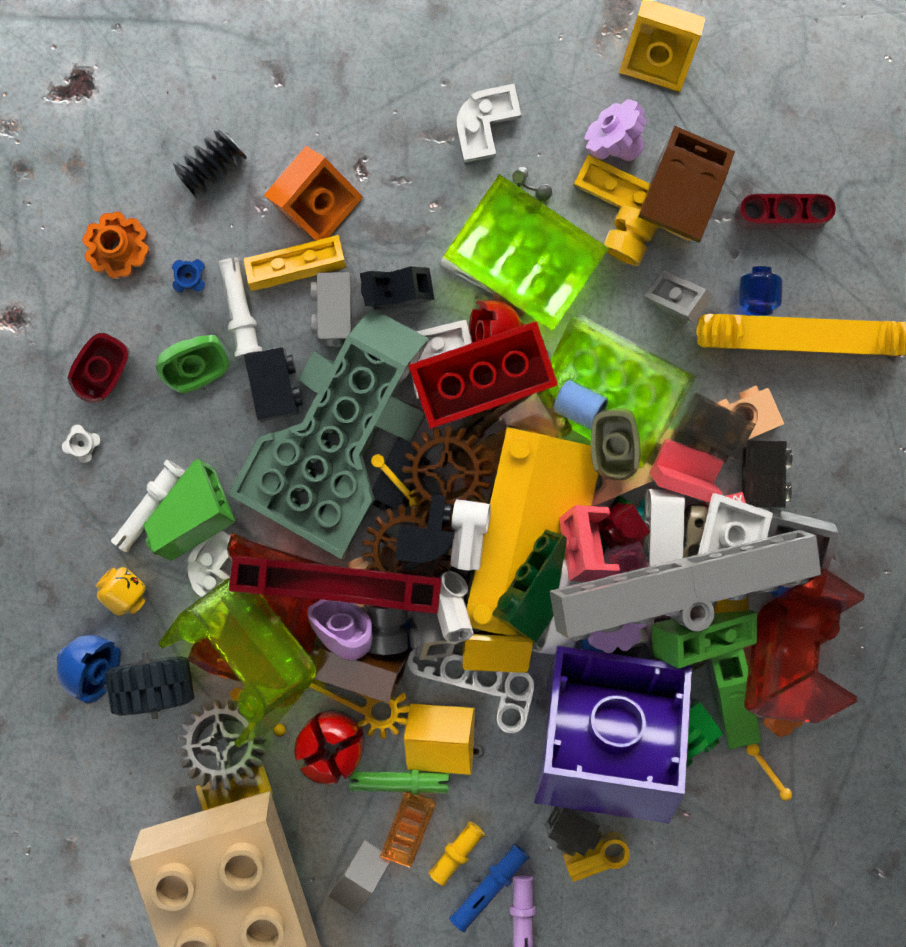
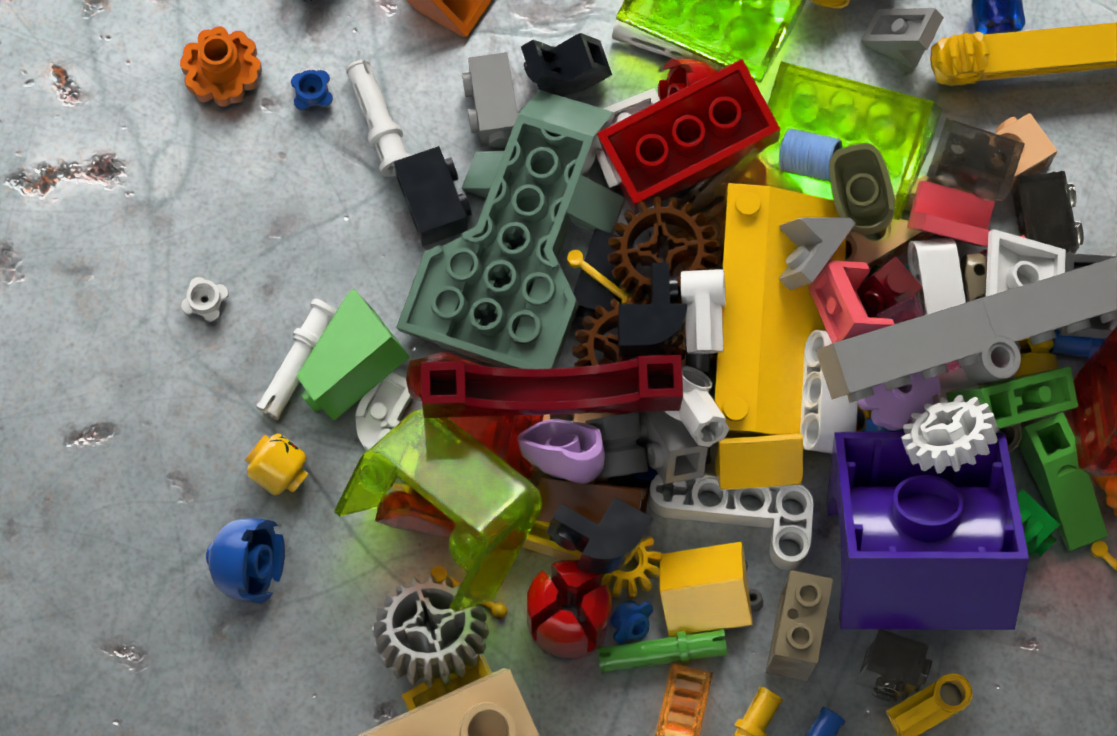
camera: 10 degrees left, 15 degrees down
dark red piece [67,333,130,403] -> none
black wheel [105,652,195,719] -> none
bright green piece [155,335,229,394] -> none
yellow plate [244,235,347,291] -> none
dark green slope [492,530,567,643] -> none
none -> black brick [547,497,653,574]
none -> blue plate [611,600,653,644]
none -> dark tan window [765,570,833,681]
none -> light grey slope [779,217,855,290]
none -> white gear [901,395,999,473]

